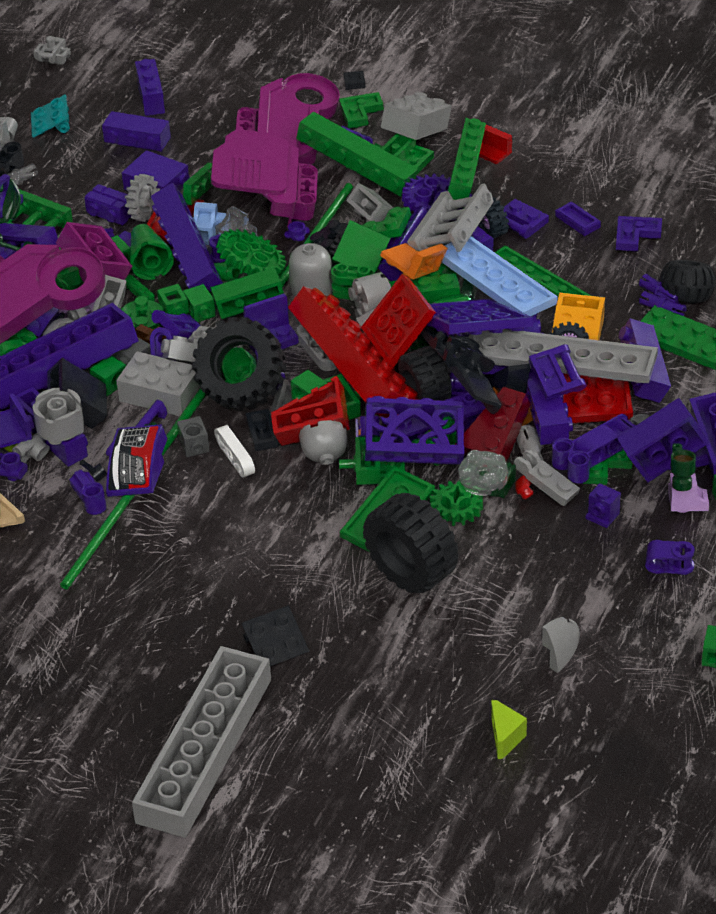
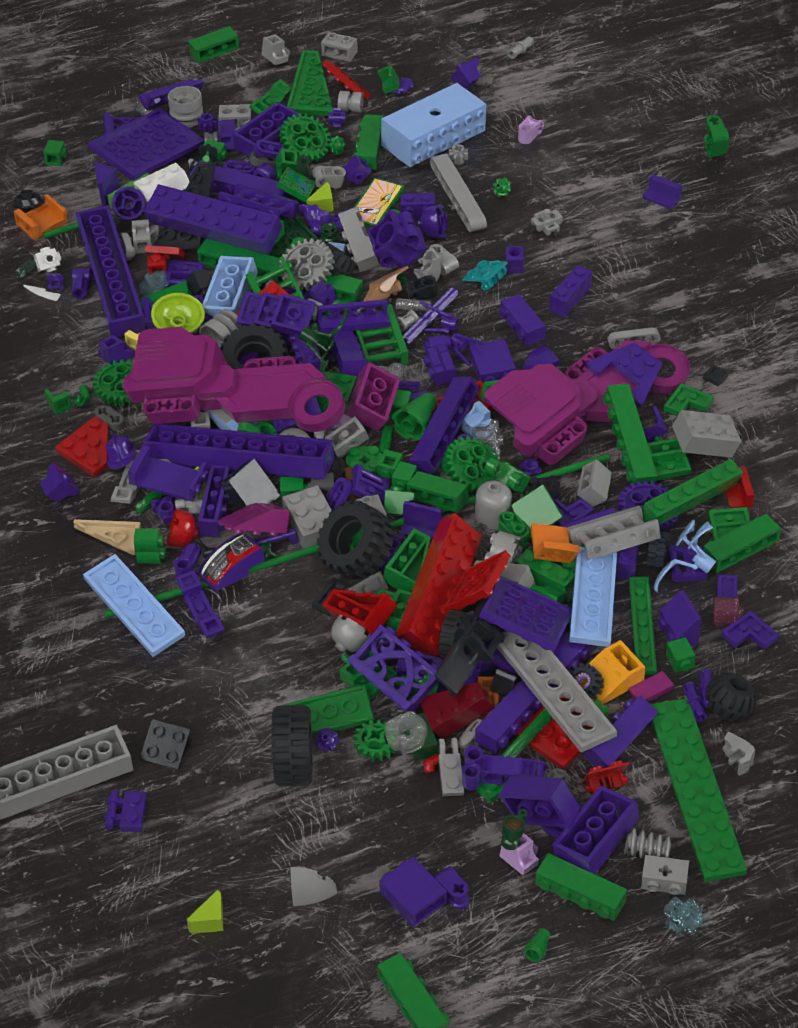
camera: 45 degrees right, 5 degrees up
light grey brick [32,388,84,445] -> none
light grey gear [125,174,160,222] -> none
light grey brick [161,336,199,363] -> none
dark grey brick [177,416,210,457] -> none
white beam [214,425,255,478] -> none
green brick [291,370,327,400] -> none
green plate [363,207,412,238] -> none
dark purple plate [528,344,587,400] -> none
dark purple brick [586,483,621,528] -> none
none -> light blue plate [83,554,185,657]
none -> dark purple plate [104,790,147,832]
none -> green brick [134,528,166,565]
none -> red cylinder [166,508,199,548]
none -> dark purple slope [176,570,225,638]
none -> magenta slope [218,503,290,536]
none -> dark purple brick [379,856,447,927]
none -> green wedge [383,528,431,592]
none -> green brick [384,486,416,515]
none -> light grey bush [396,310,419,332]
none -> axle [402,287,458,345]
none -> dark purple plant [419,301,459,334]
none -> dark purple brick [424,334,451,351]
none -> dark purple plant [450,333,484,366]
none -> green piece [484,457,531,494]
none -> green axle [501,709,553,758]
none -> dark purple brick [506,246,524,273]
none -> dark purple brick [523,346,559,370]
none -> red hinge [582,761,630,794]
none -> dark purple wing [585,342,663,408]
none -> light grey beam [608,328,660,349]
none -> magenta tile [628,671,674,702]
none -> light blue plant [654,520,716,593]
none -> dark purple slope [658,590,701,646]
none -> green brick [666,637,695,673]
none -> green brick [703,514,781,573]
none -> green wing [708,507,750,541]
none -> clear pink brick [713,597,743,626]

